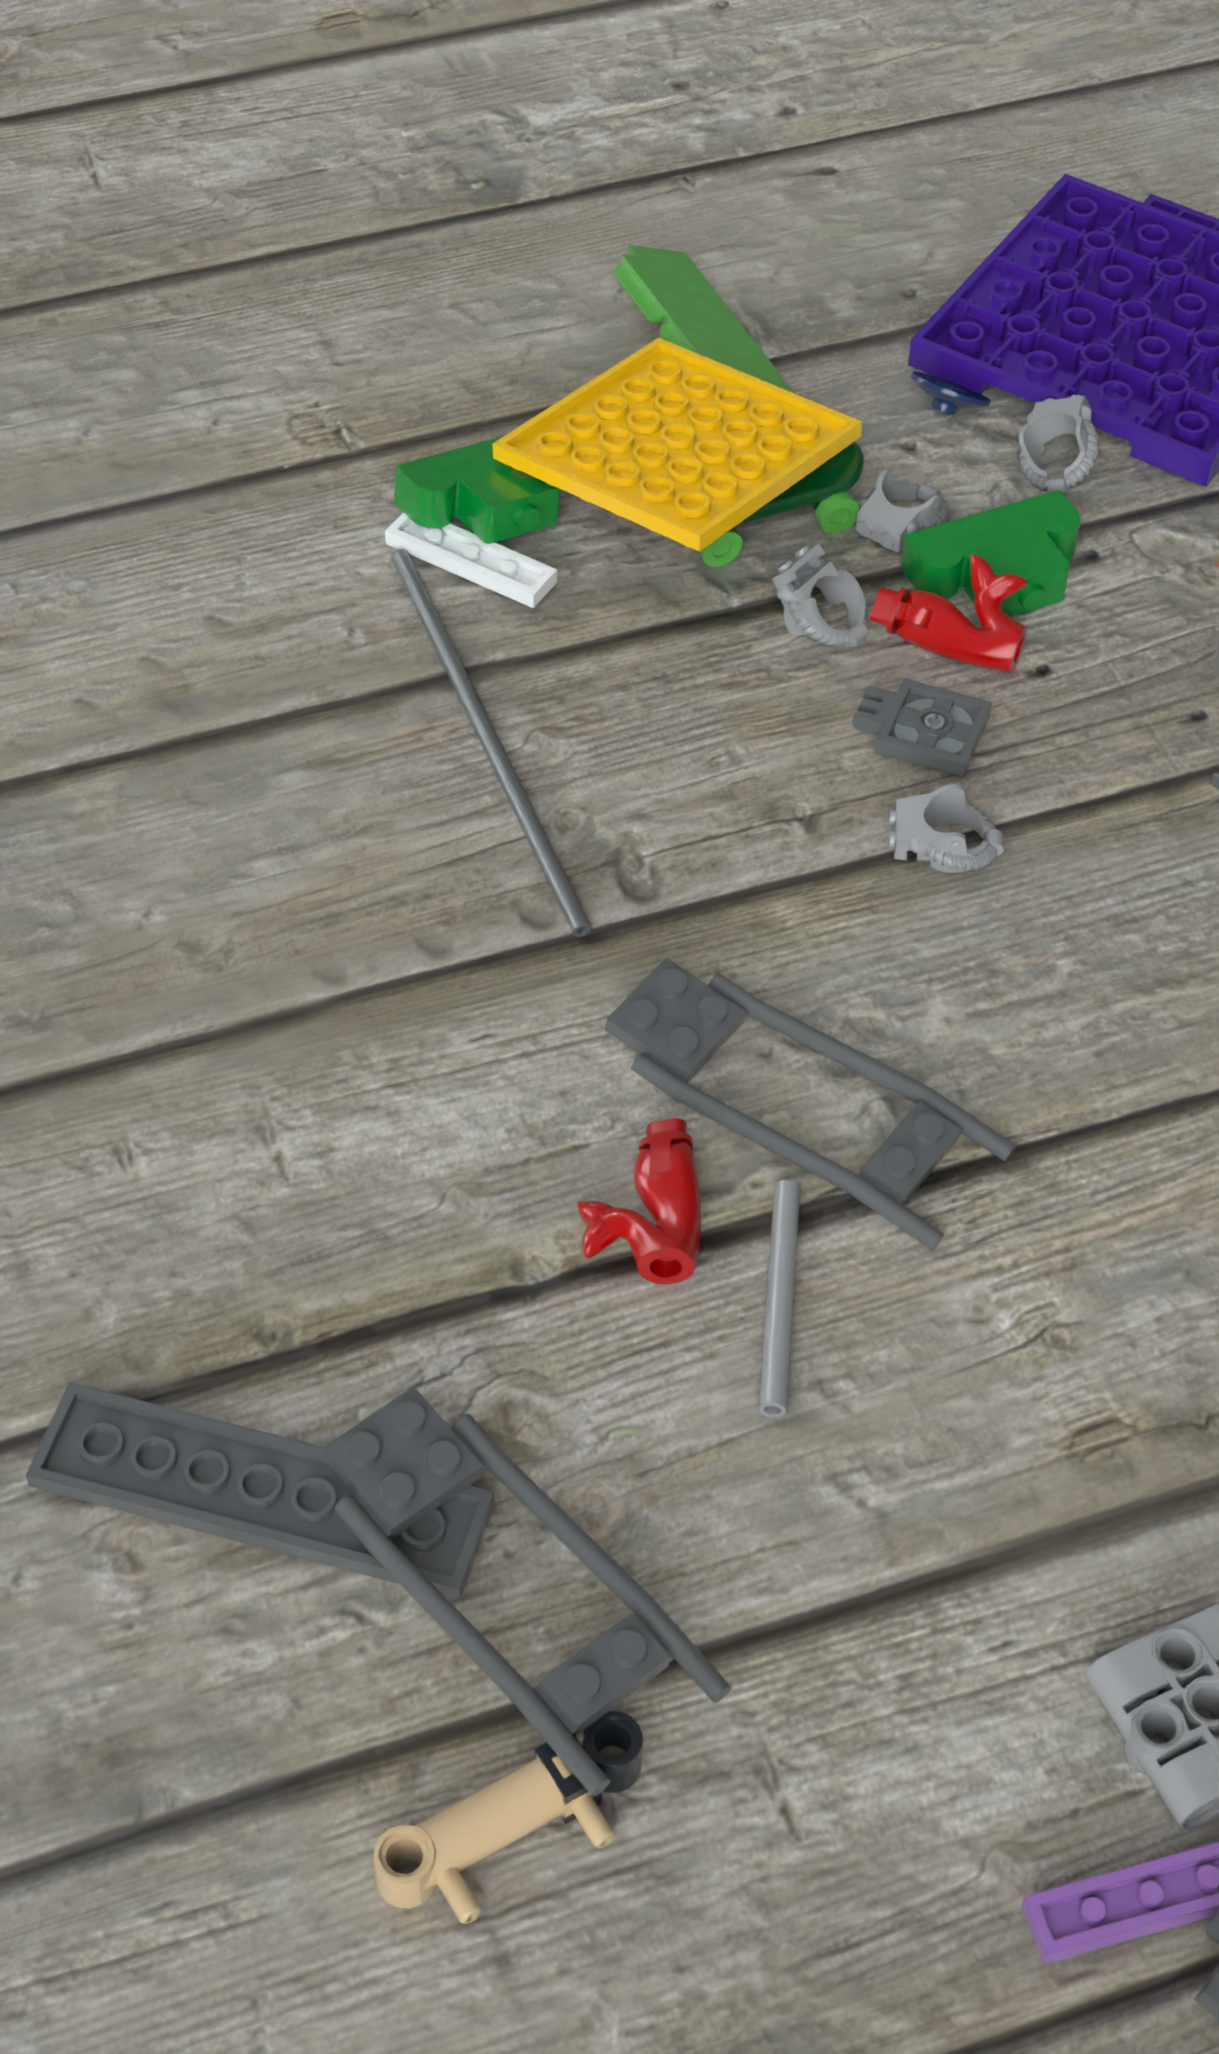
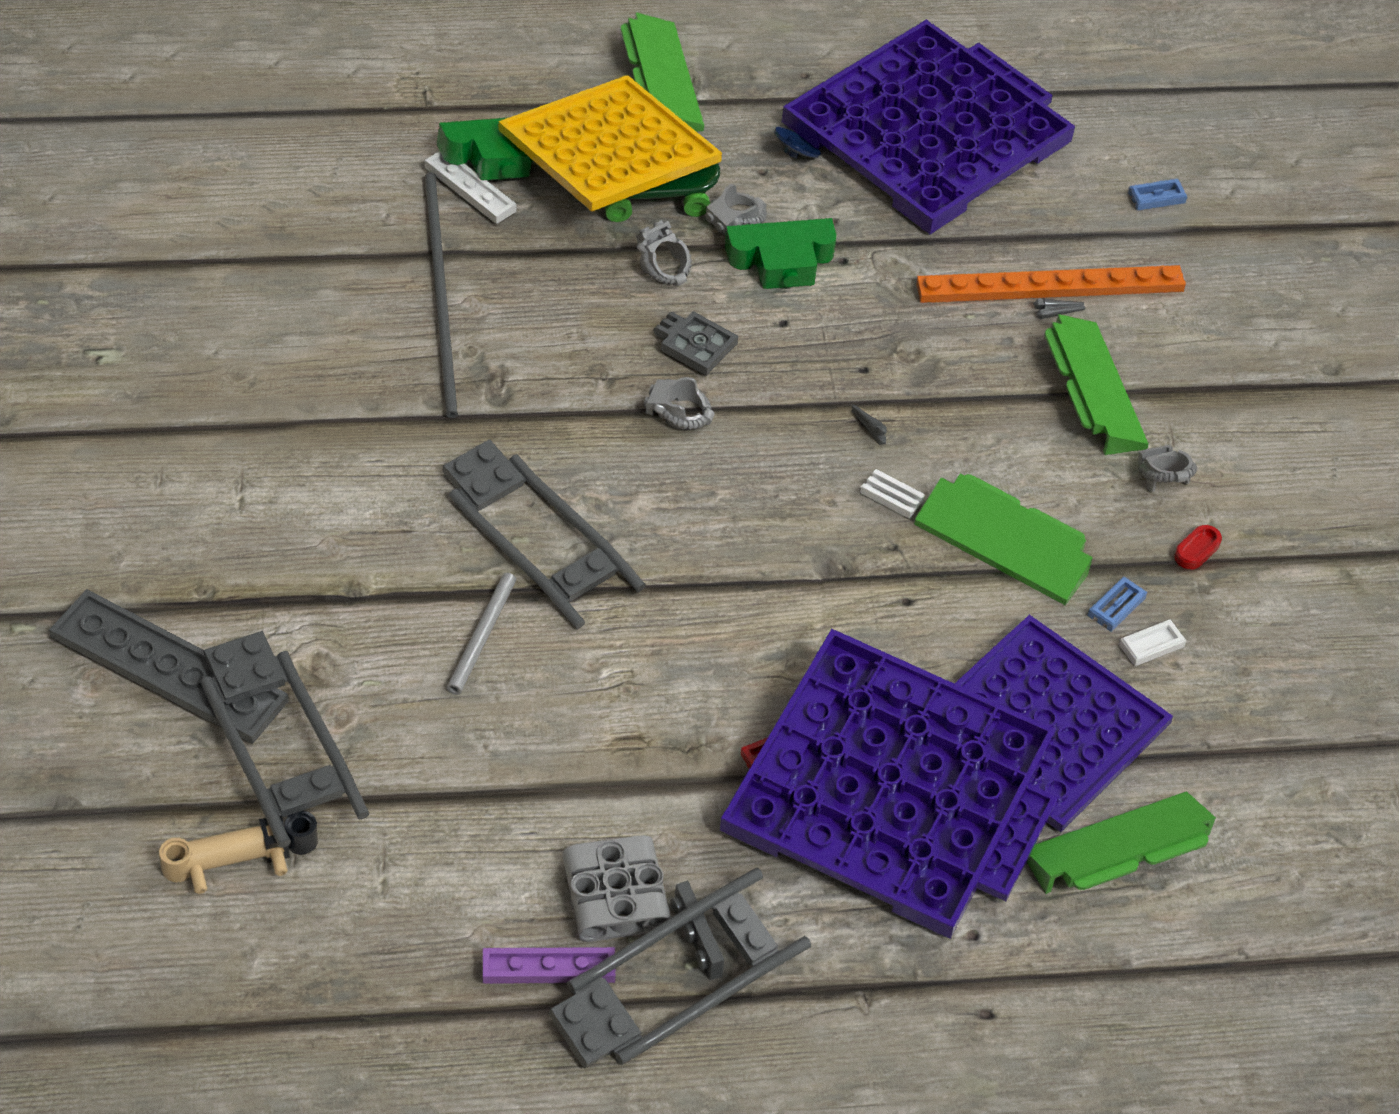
camera: 10 degrees right, 0 degrees up
red piece [577,1118,701,1285] -> none
red piece [870,554,1028,673] -> none
light grey piece [1019,395,1099,495] -> none

